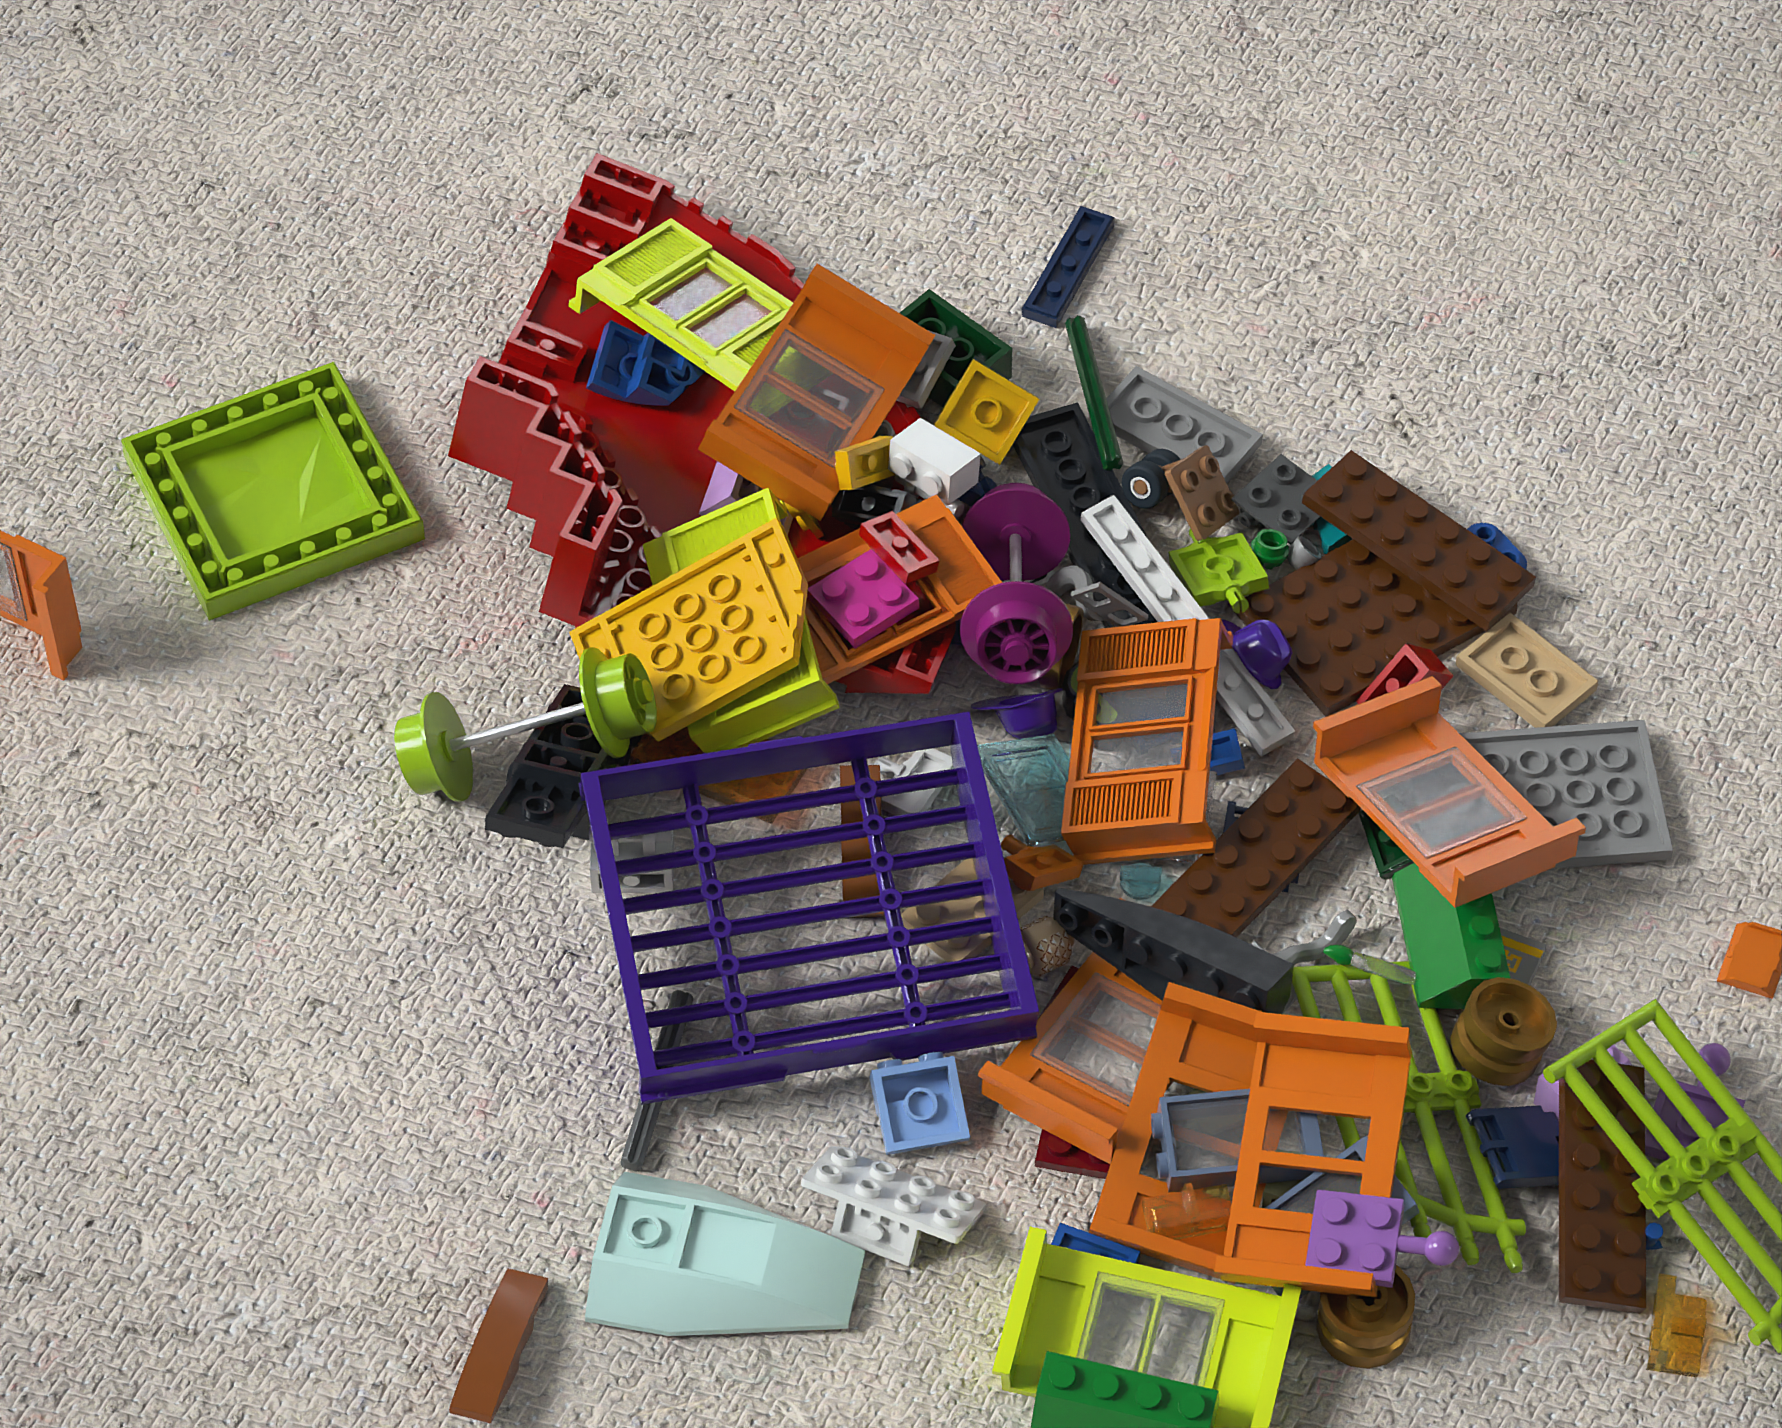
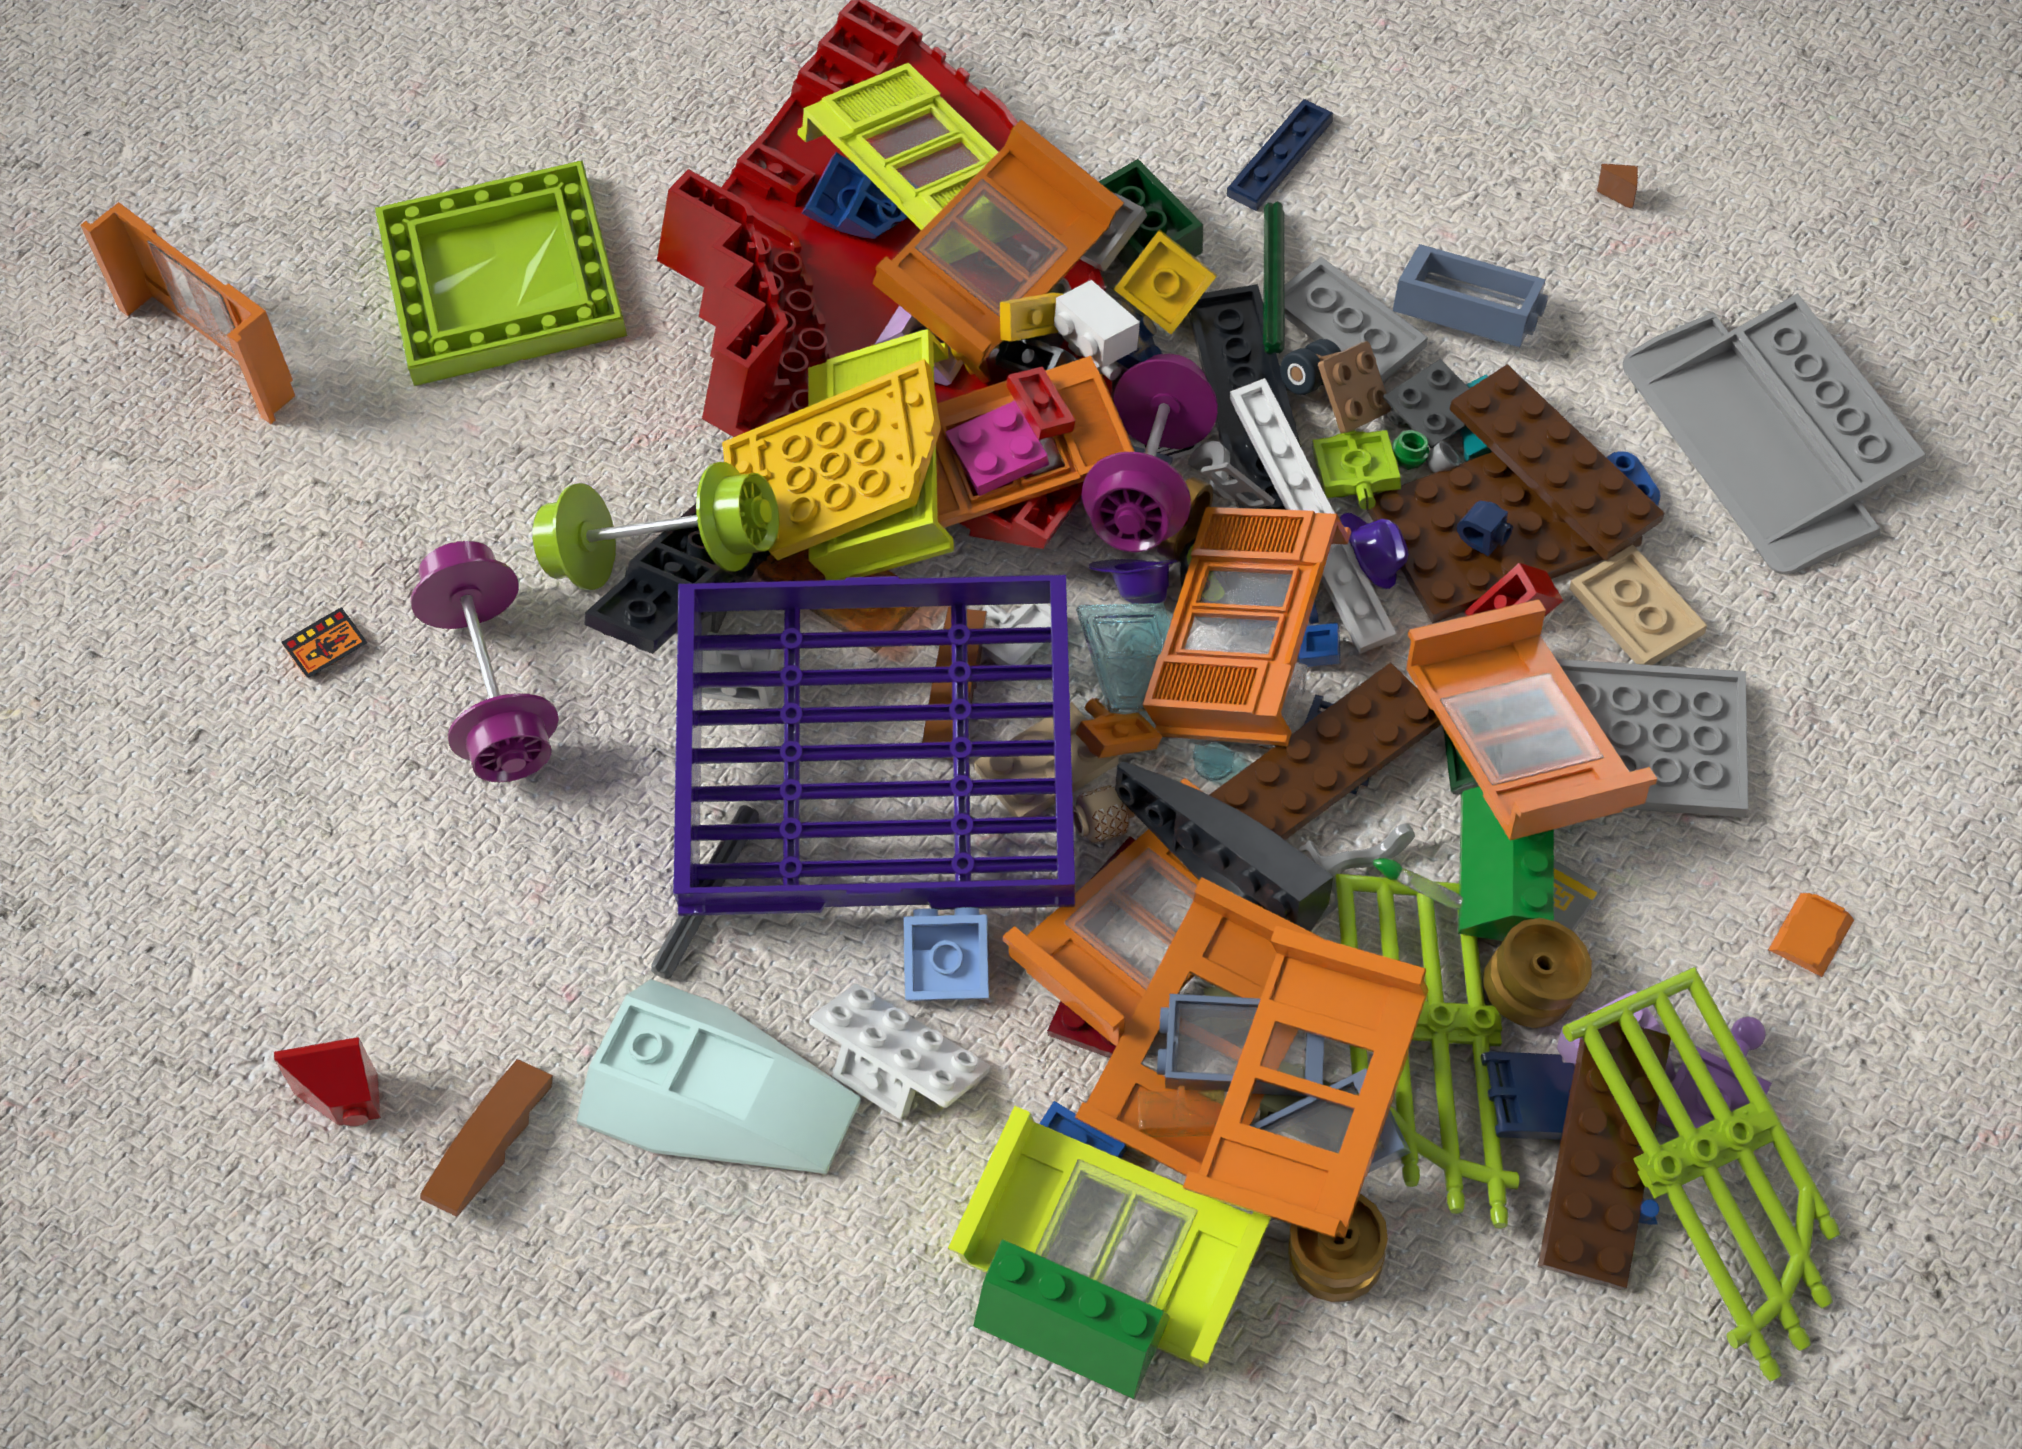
camera: 15 degrees right, 5 degrees up
medium lavender plate [1305,1190,1459,1288] -> none
clear yellow panel [1646,1273,1707,1377] -> none
none -> red slope [274,1037,381,1127]
none -> piece [281,607,368,679]
none -> magenta piece [411,541,559,783]
none -> sand blue window [1393,244,1548,348]
none -> dark blue plate [1457,501,1513,556]
none -> dark orange slope [1597,164,1638,208]
none -> light grey slope [1623,293,1926,575]

